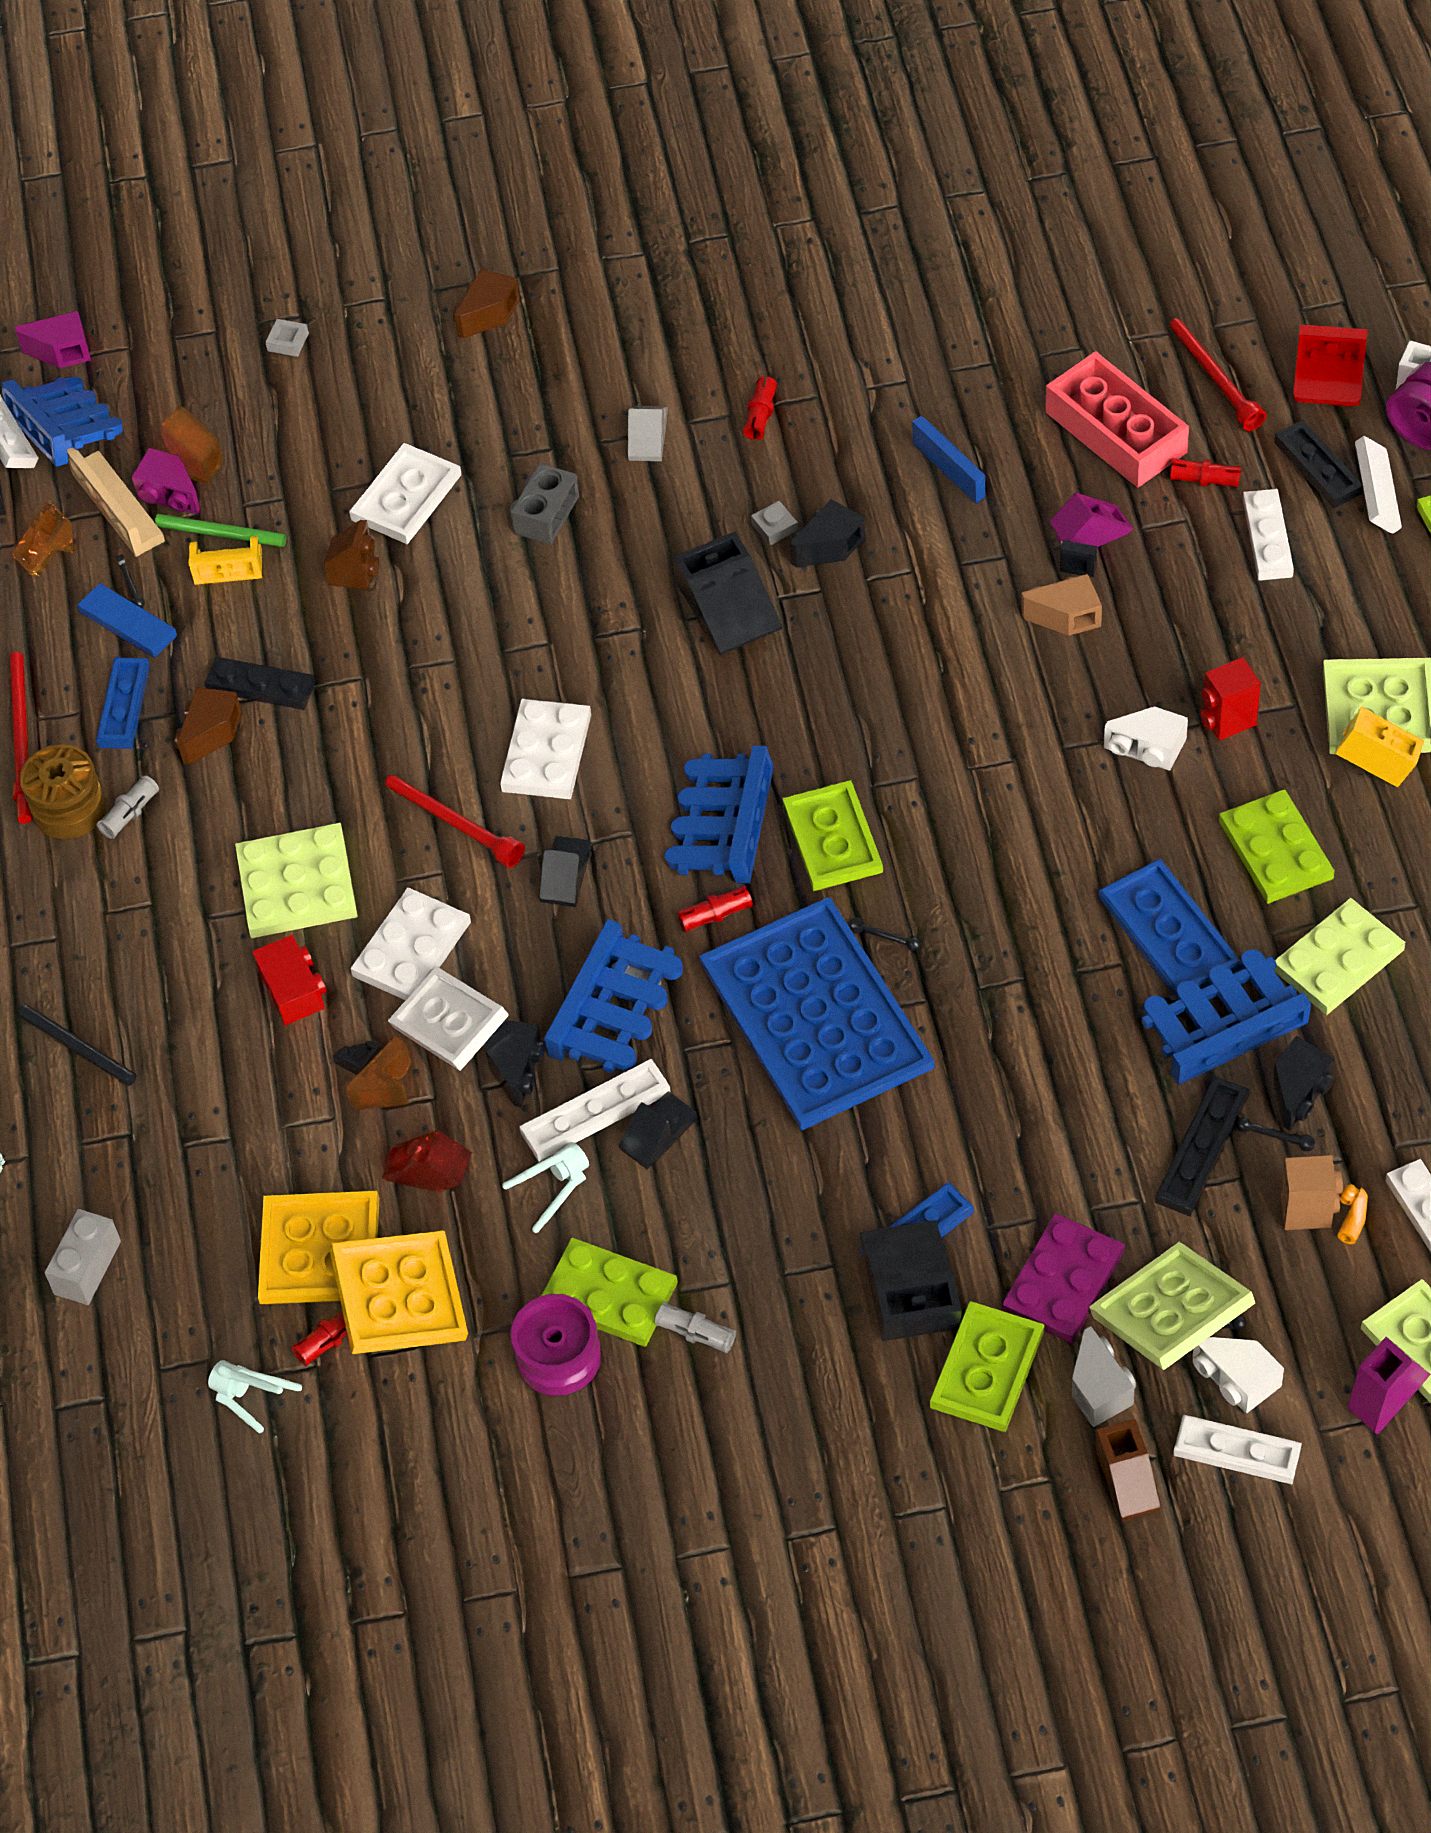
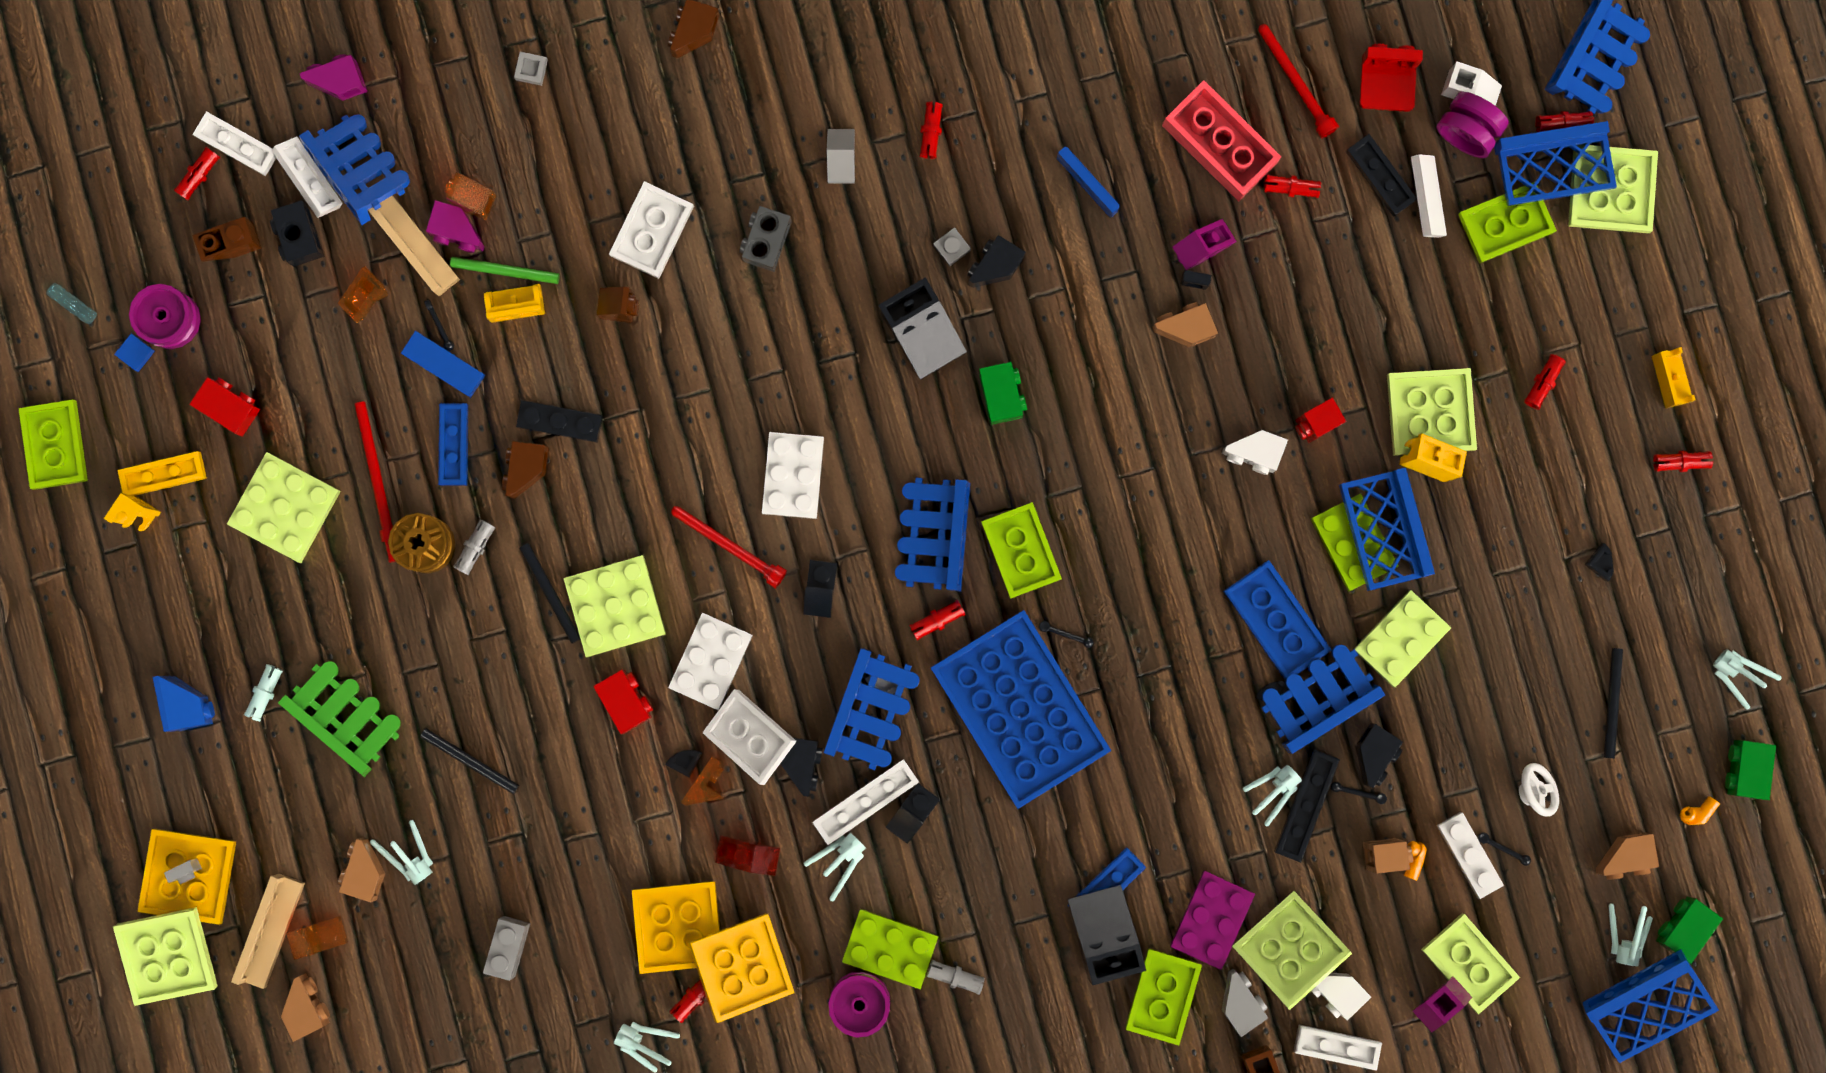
camera: 10 degrees left, 30 degrees up
white plate [1243,489,1294,580] -> none
none -> black bar [519,543,580,644]
none -> green brick [979,362,1027,425]
none -> light aqua plant [1243,765,1302,826]
none -> blue fence [1339,467,1435,591]

